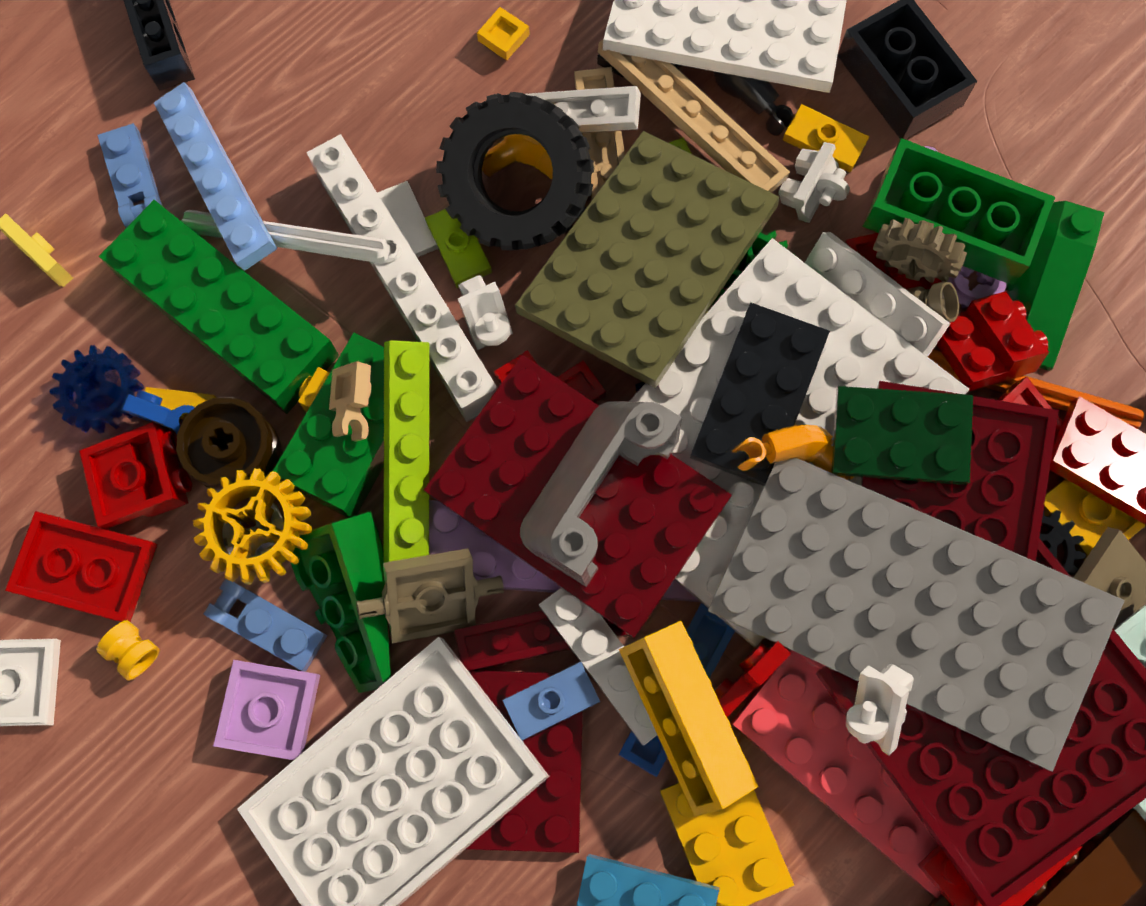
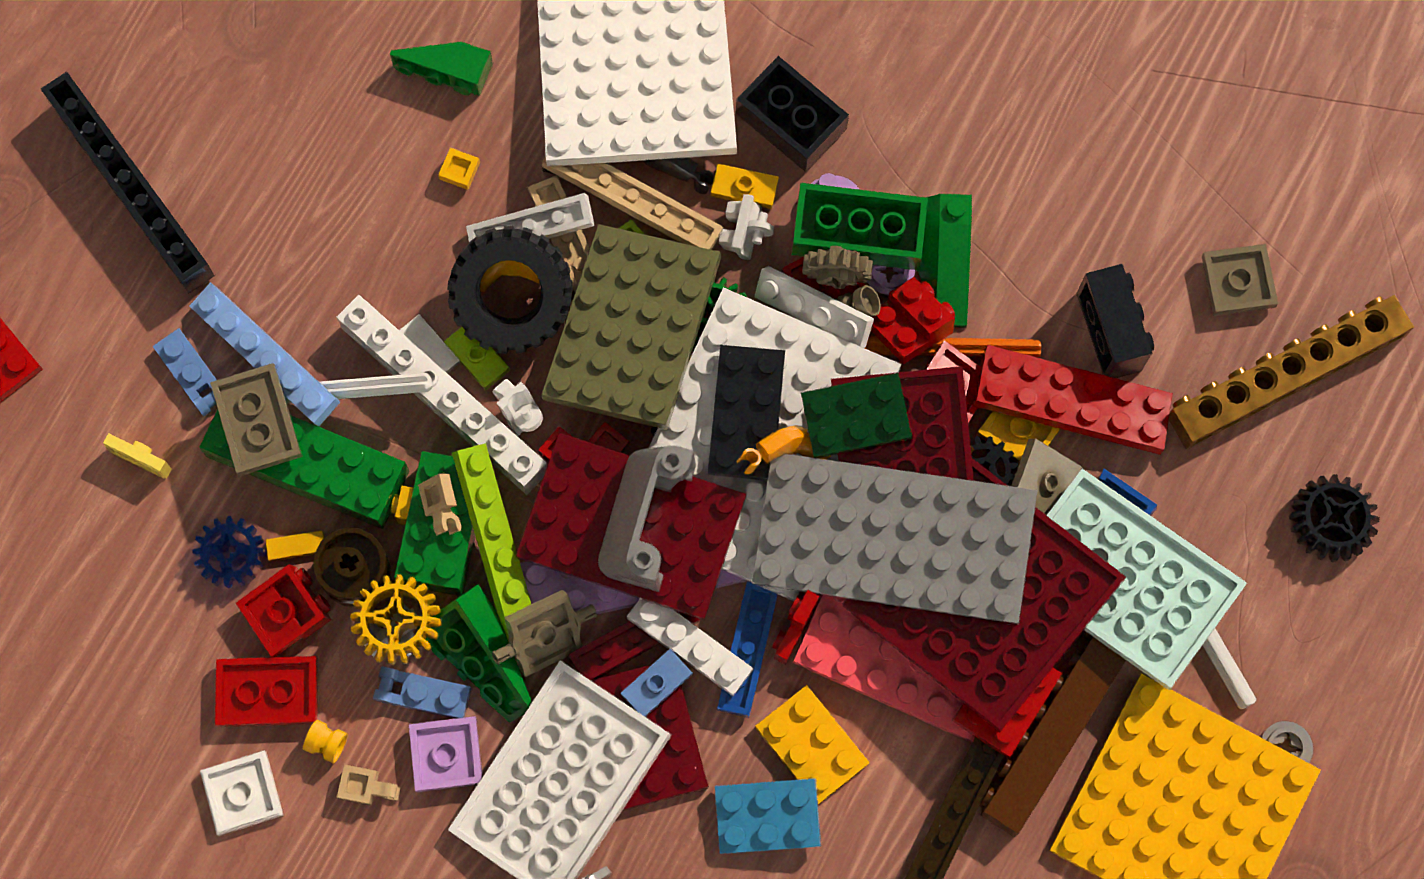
camera: 20 degrees left, 0 degrees up
blue plate [120,390,195,434] -> none
yellow brick [619,621,759,817] -> none
white hips [846,664,914,755] -> none
none -> dark tan plate [210,363,302,476]
none -> tan plate [337,765,401,805]

